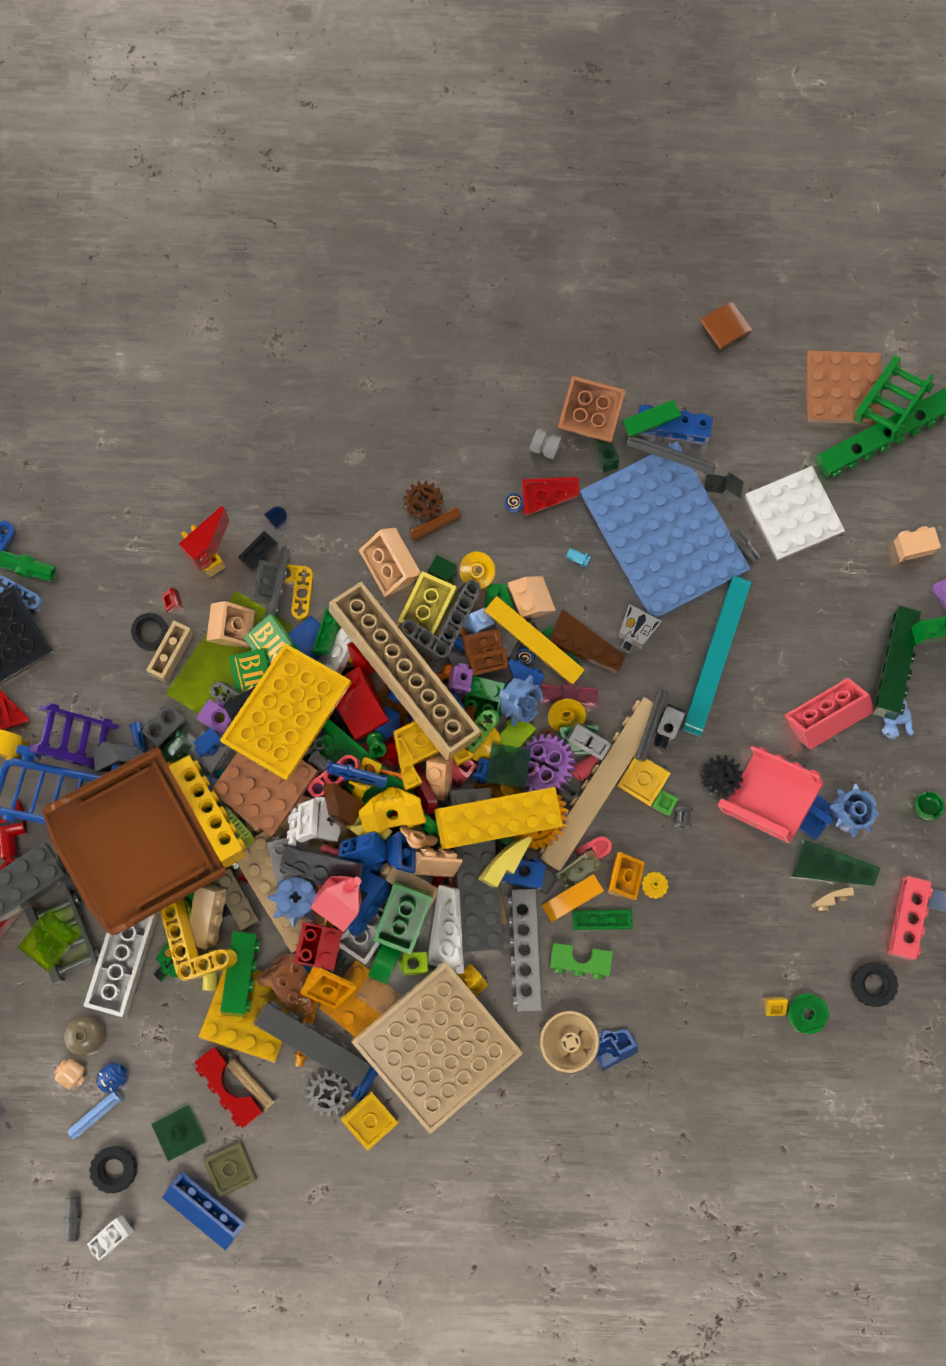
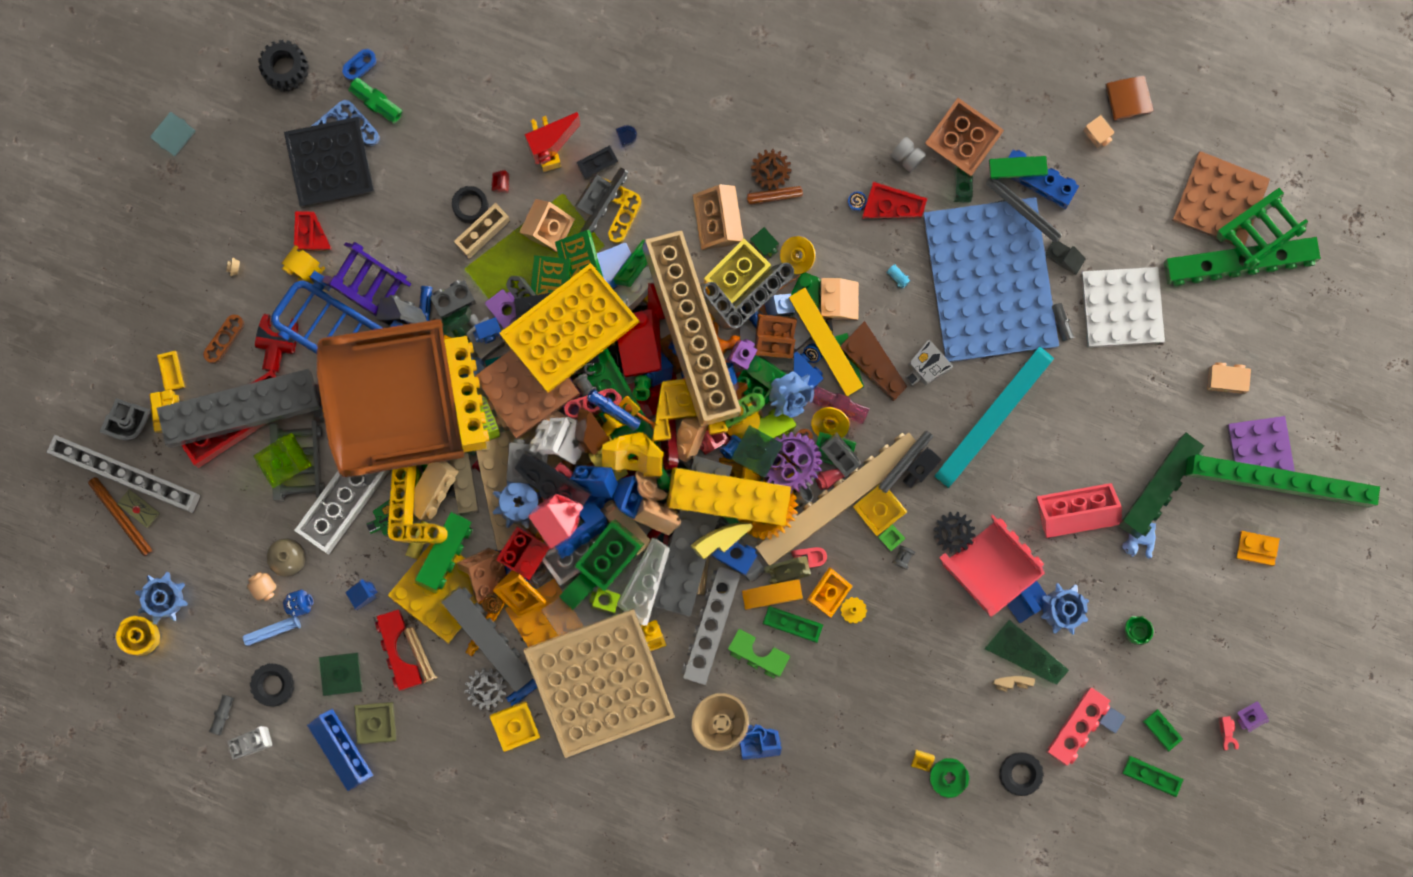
camera: 20 degrees right, 5 degrees up
none -> blue slope [345,579,378,610]
none -> light nougat brick [1083,115,1115,148]

